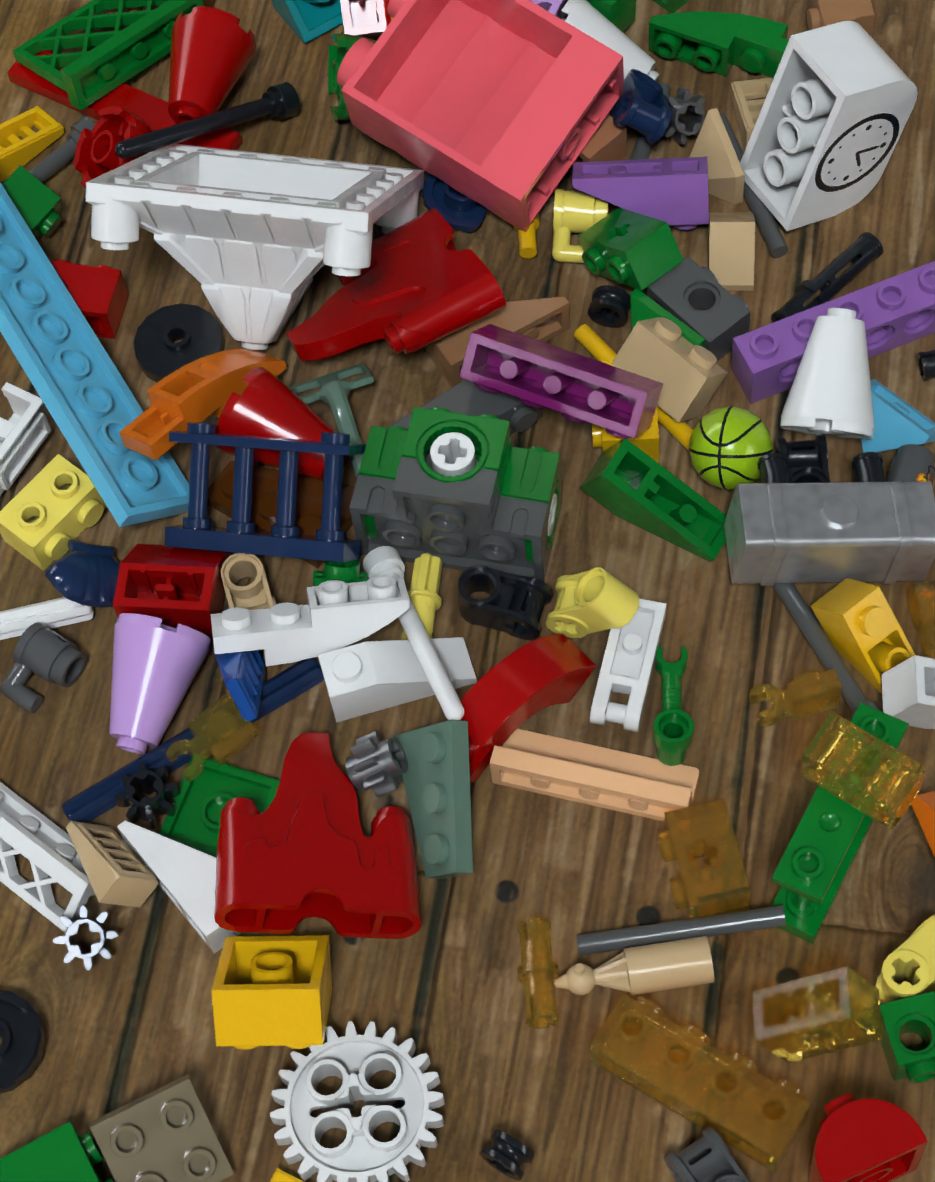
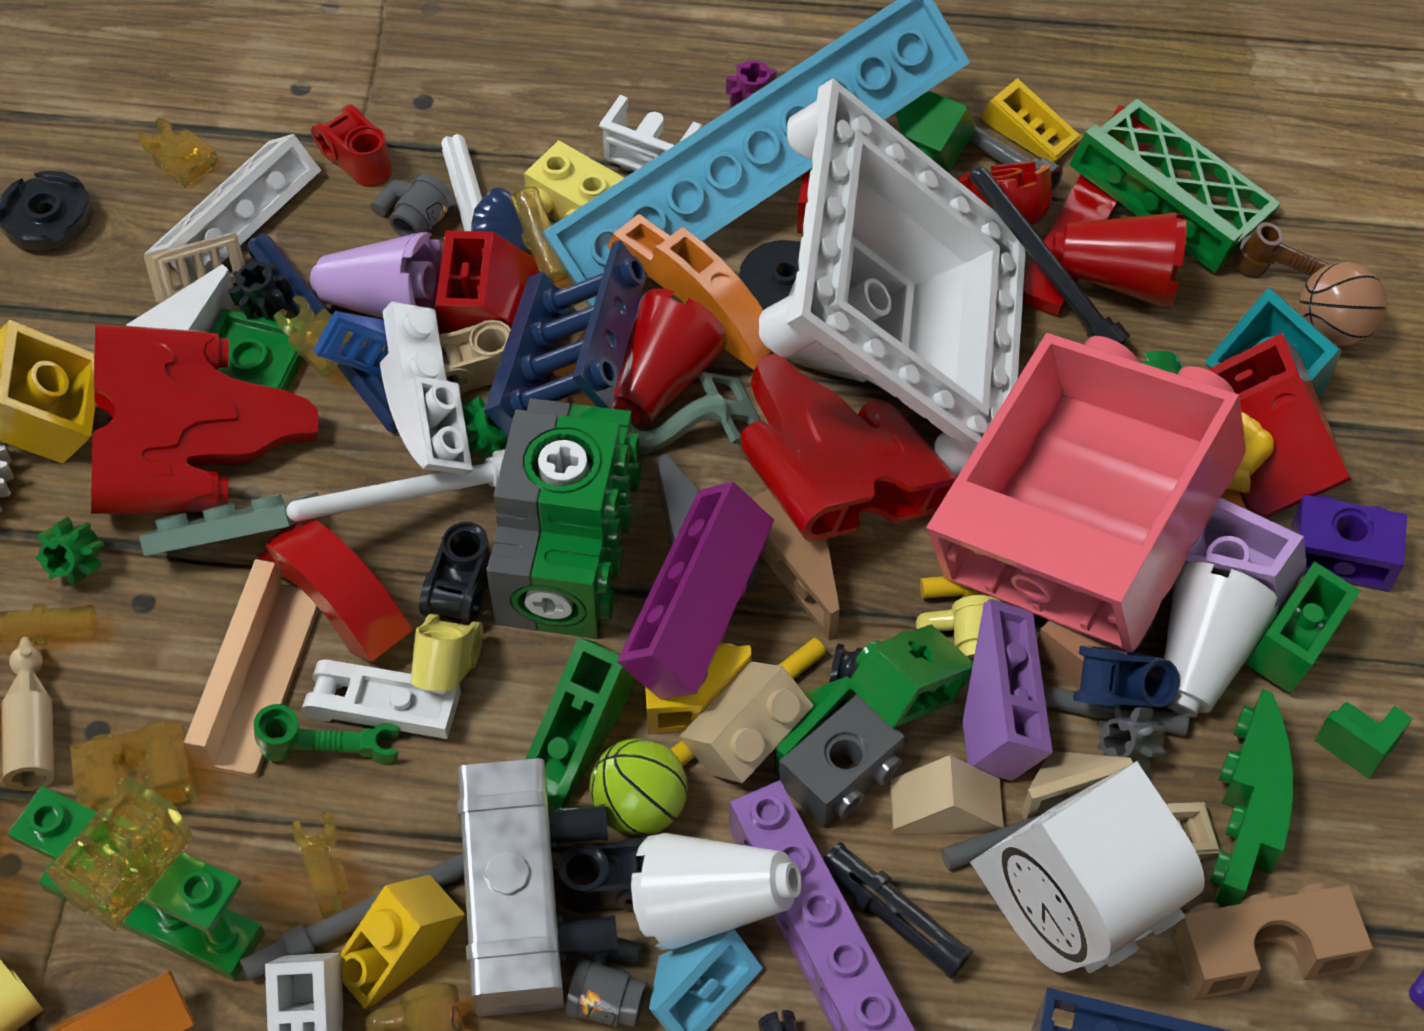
camera: 80 degrees right, 5 degrees down
gear [53,904,119,970] -> none
white slope [318,637,477,723] -> none
flat silver gear [345,731,408,798] -> none
light yellow axle [401,553,443,640] -> none
dark grey bar [577,905,786,956] -> none
none -> green gear [35,517,104,585]
none -> clear yellow pin [510,187,568,283]

